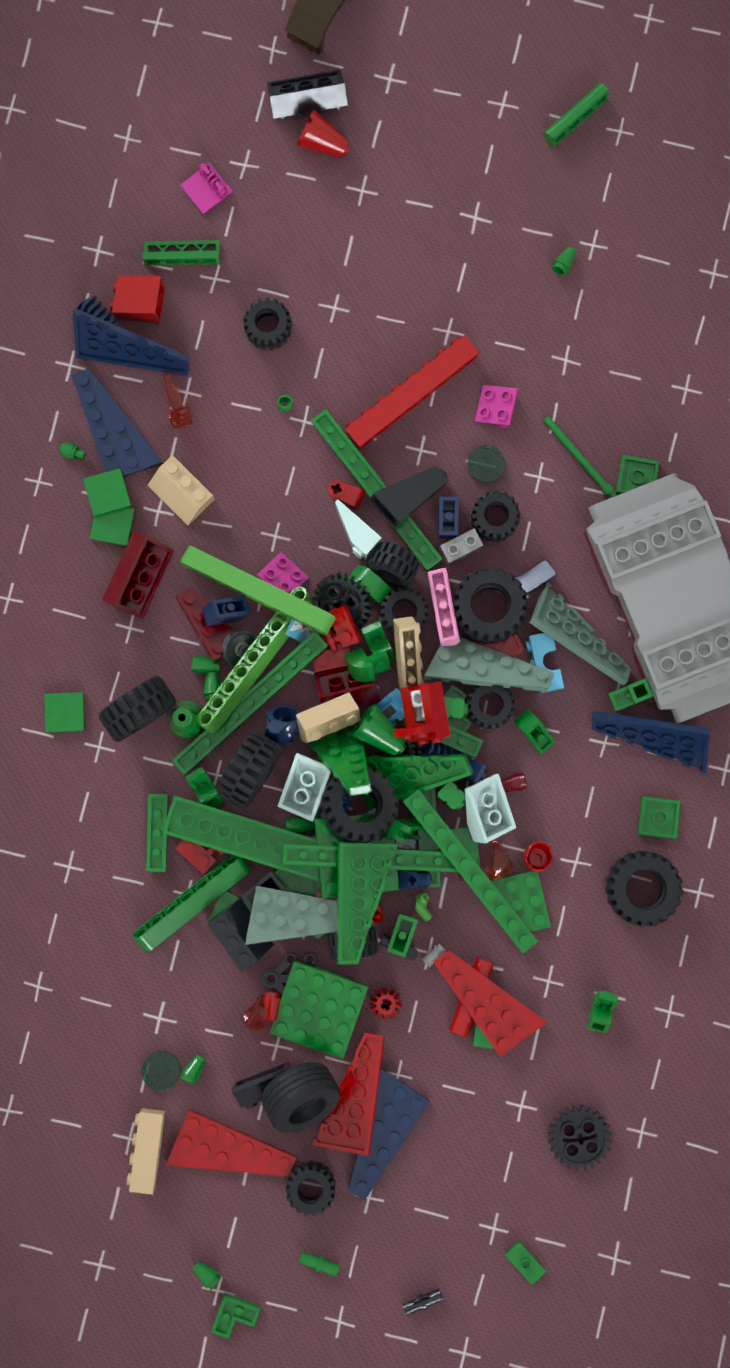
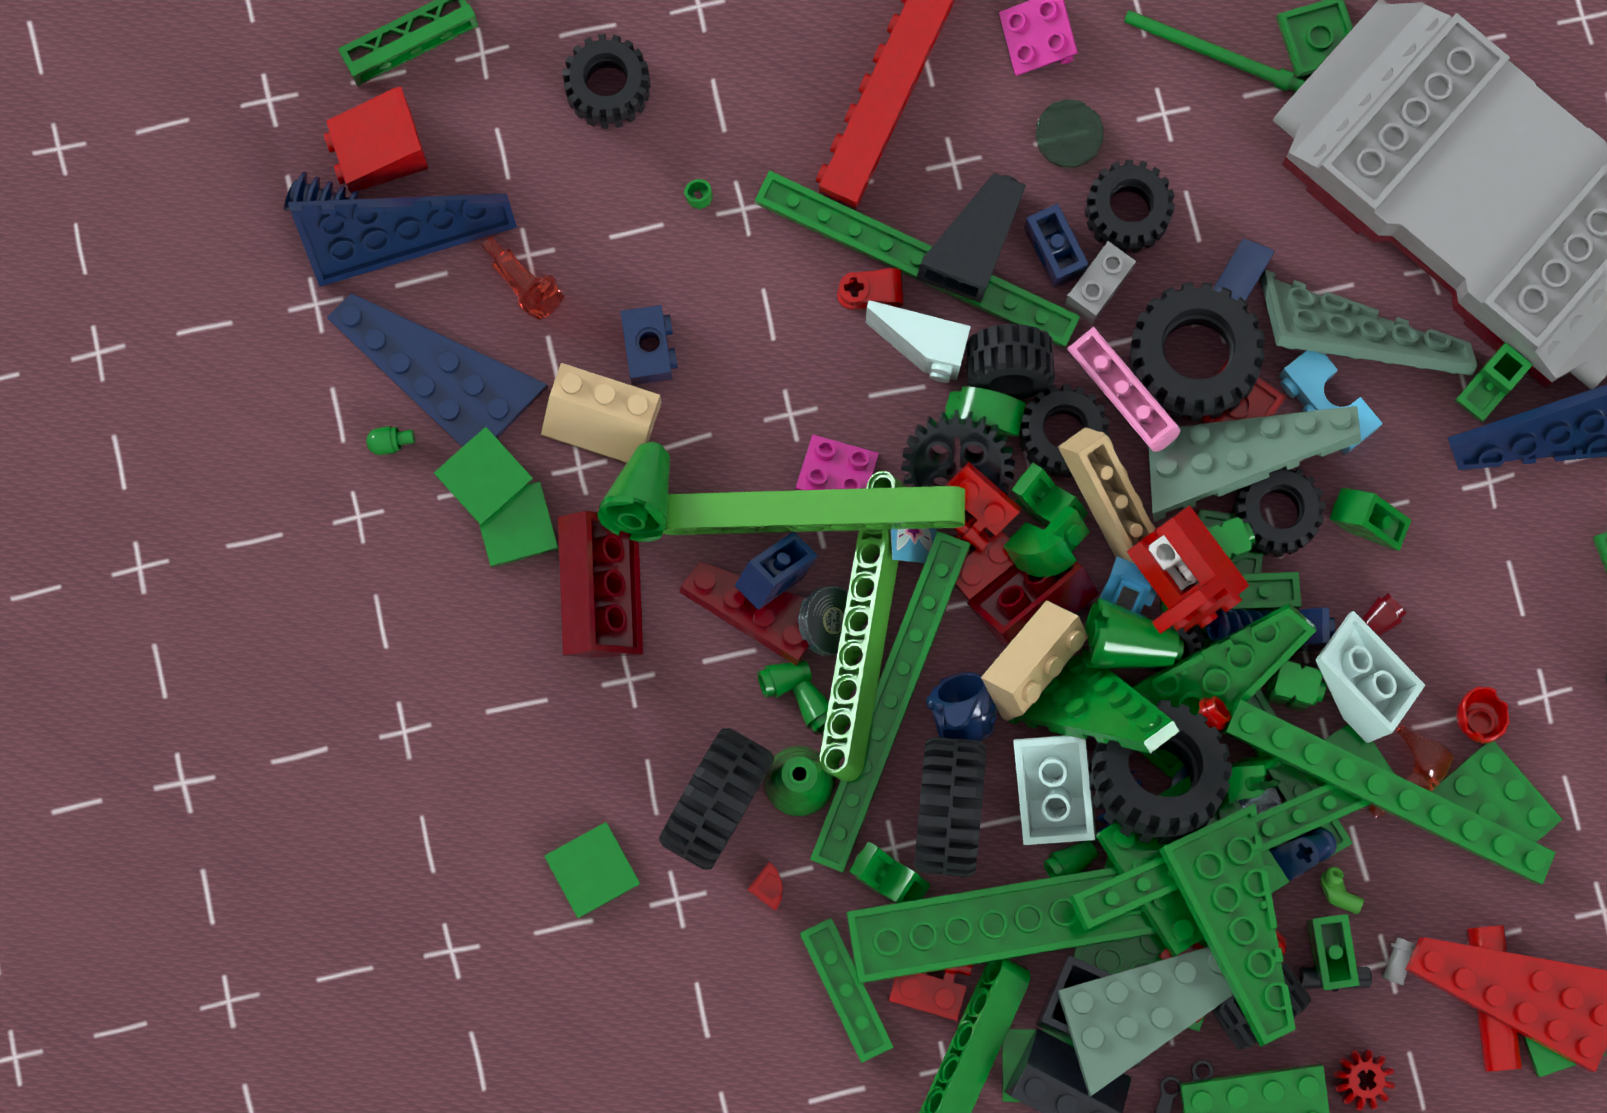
camera: 30 degrees left, 5 degrees down
none -> green cone [598,442,670,542]
none -> dark blue brick [620,305,678,385]
none -> red tile [747,862,783,912]
none -> red plate [1198,696,1231,731]

